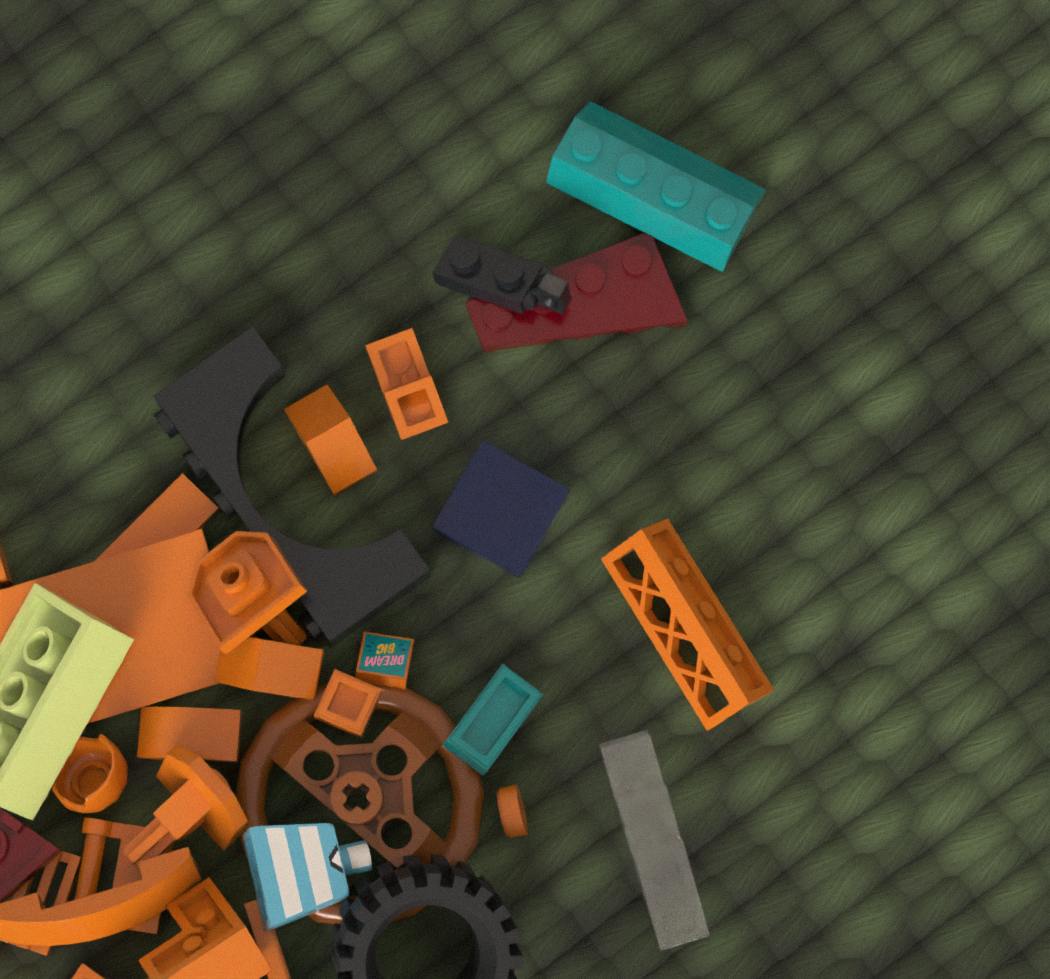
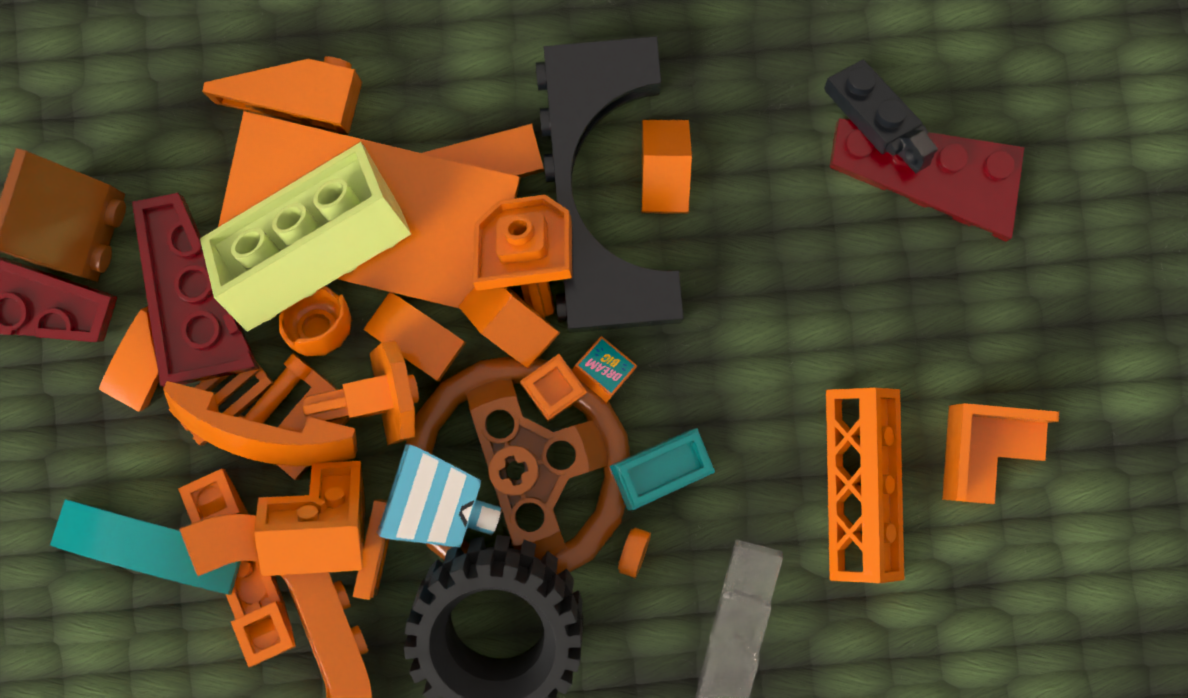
camera: 35 degrees right, 5 degrees up
orange slope [365,328,449,440] -> none
clear blue tile [432,441,570,579] -> none
teal slope [546,101,766,272] -> none
none -> orange panel [942,403,1059,504]

